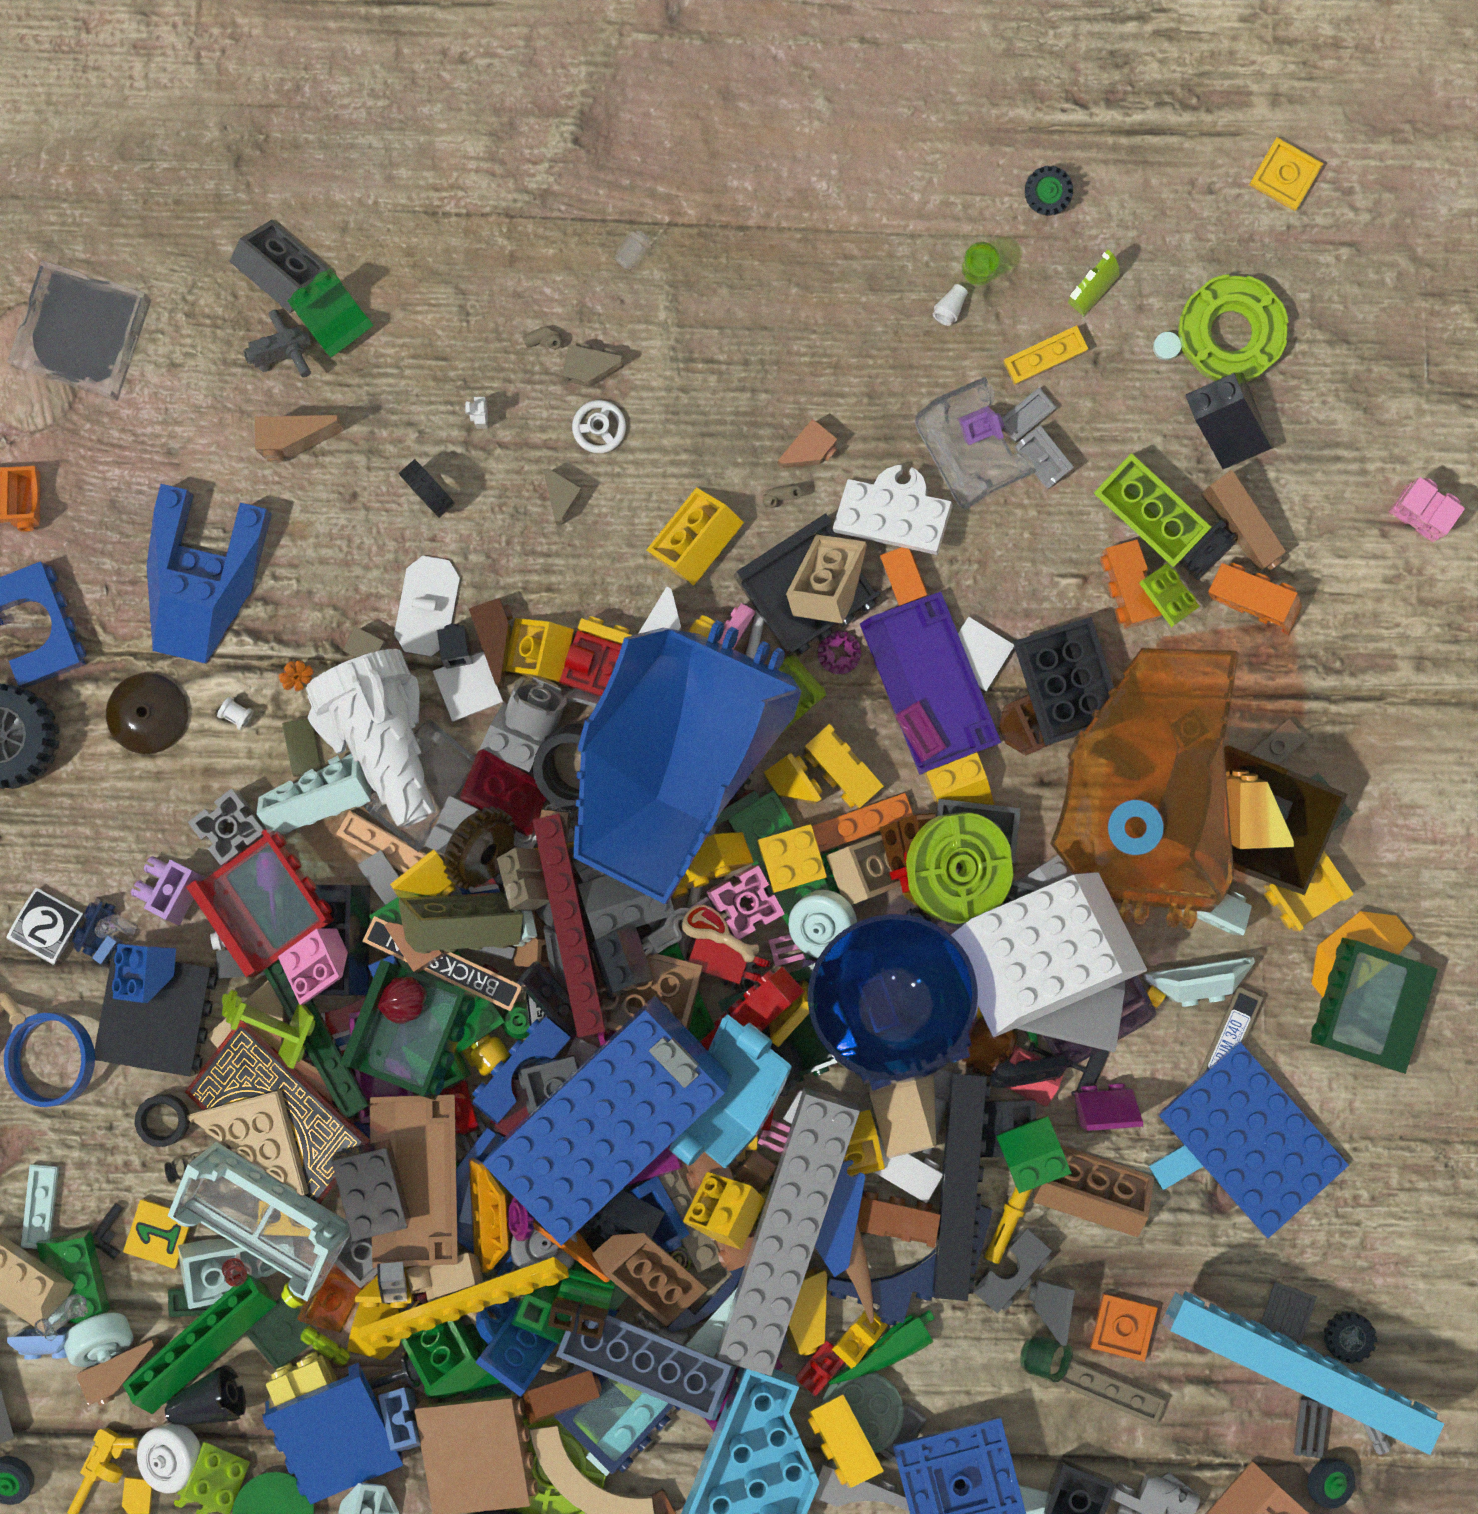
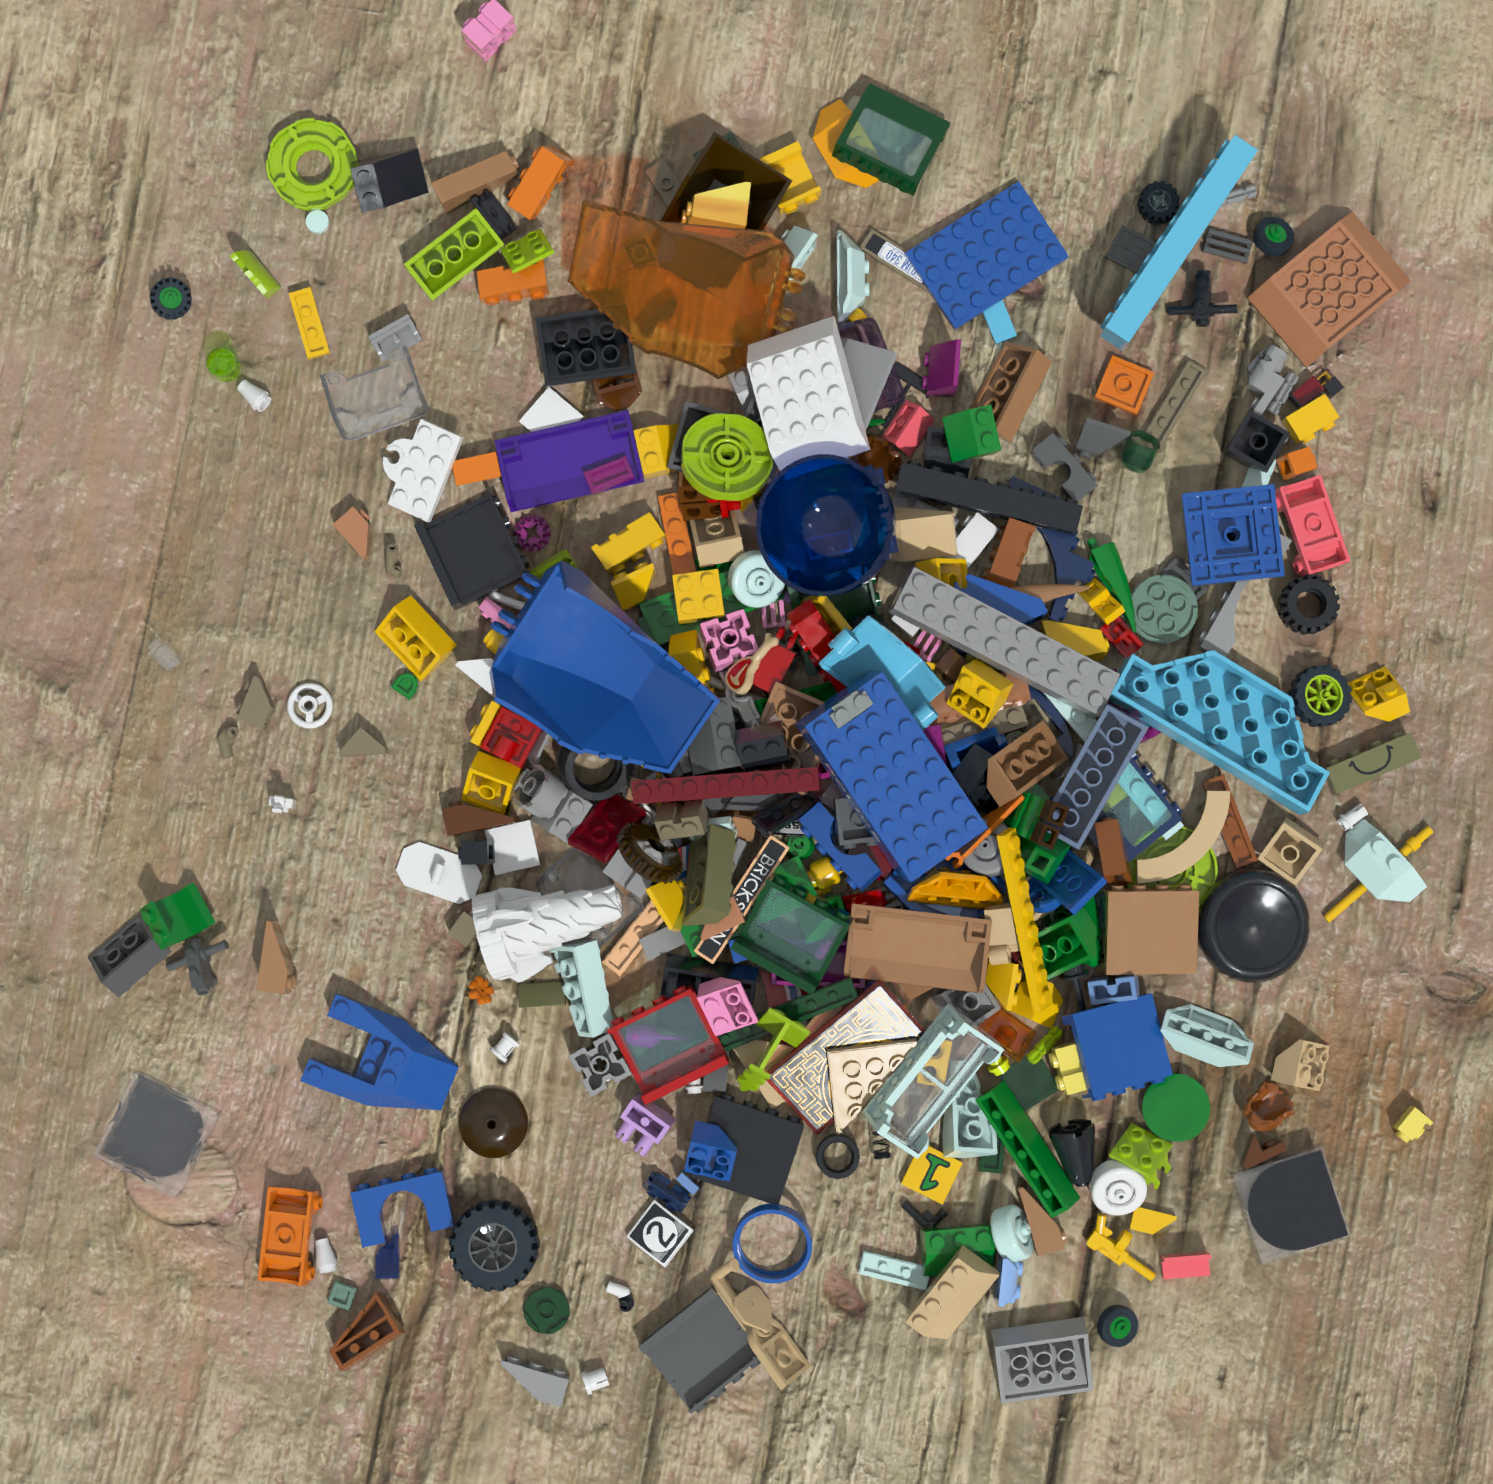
camera: 80 degrees left, 0 degrees up
clear piece [35,1294,88,1341] -> none
clear arm [95,914,138,938] -> none
clear red axle [222,1258,247,1287] -> none
black brick [331,1139,411,1241] -> none
flat silver piece [377,1262,407,1303] -> none
dark red hair [378,977,427,1024] -> none
black tyre [398,459,455,518] -> none
magenta gear [508,1197,535,1241] -> none
tan slope [786,534,867,624] -> none
yellow slope [807,1394,884,1488] -> none
medium lavender bracket [958,406,1004,445] -> none
yellow pin [984,1186,1033,1264] -> none
black hinge [989,1055,1069,1088] -> none
light grey tile [1002,387,1057,443] -> none
dark azure piece [1108,800,1163,855] -> none
yellow tile [1249,137,1324,211] -> none
none -> green tile [391,673,419,700]
none -> black piece [1168,270,1238,327]

